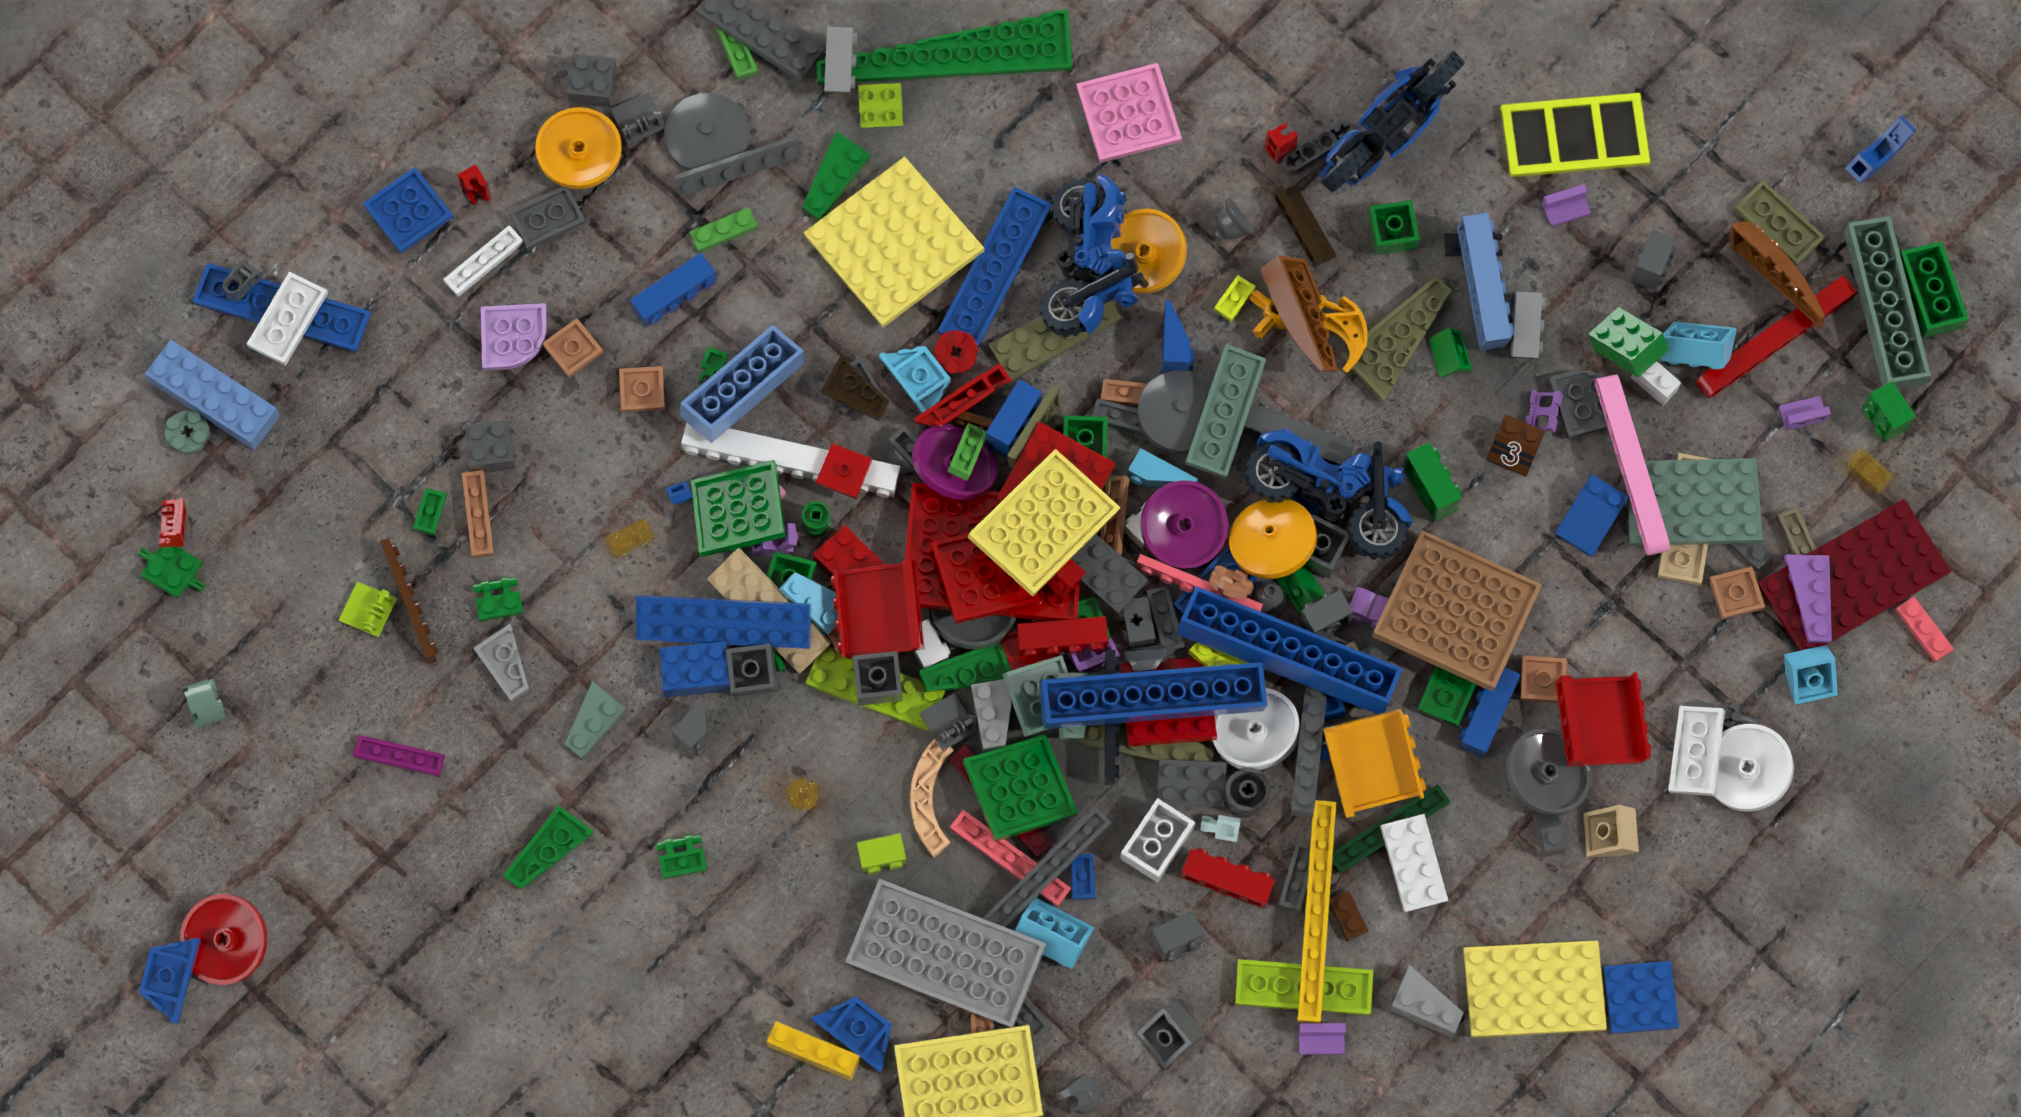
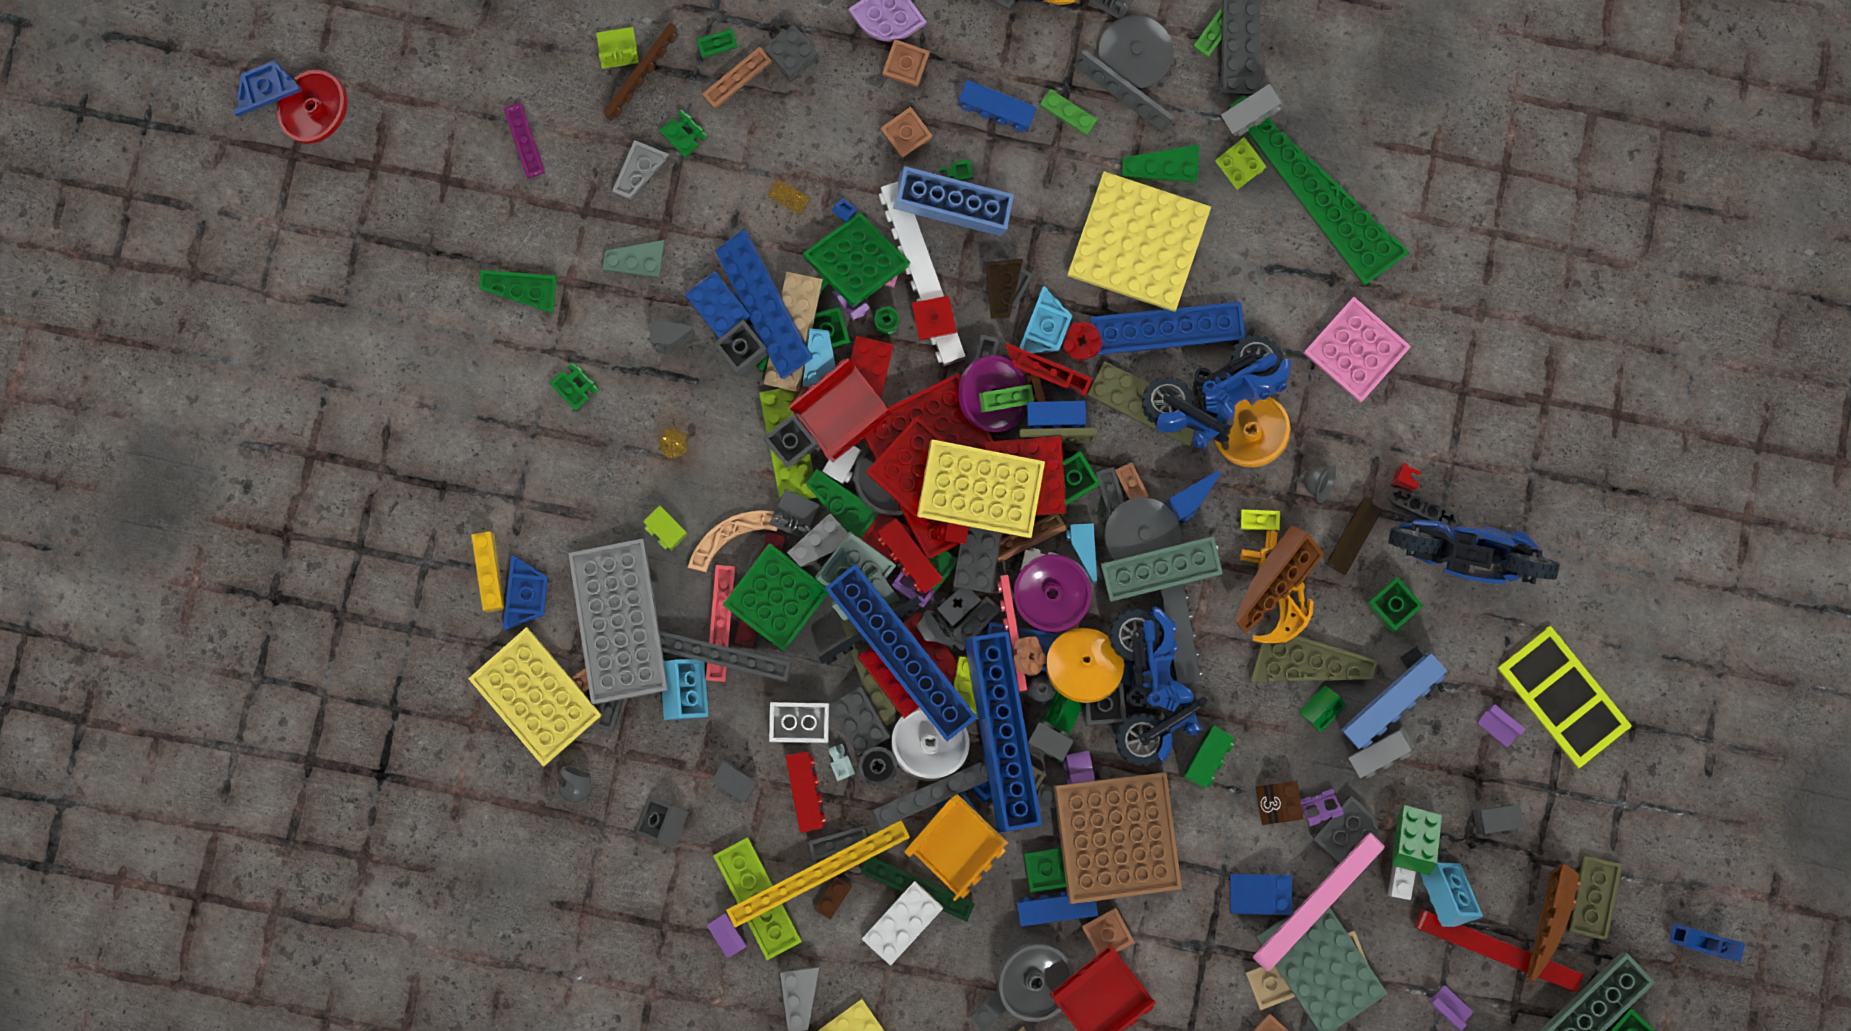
camera: 55 degrees right, 10 degrees up
blue plate [1071,854,1095,900] -> none

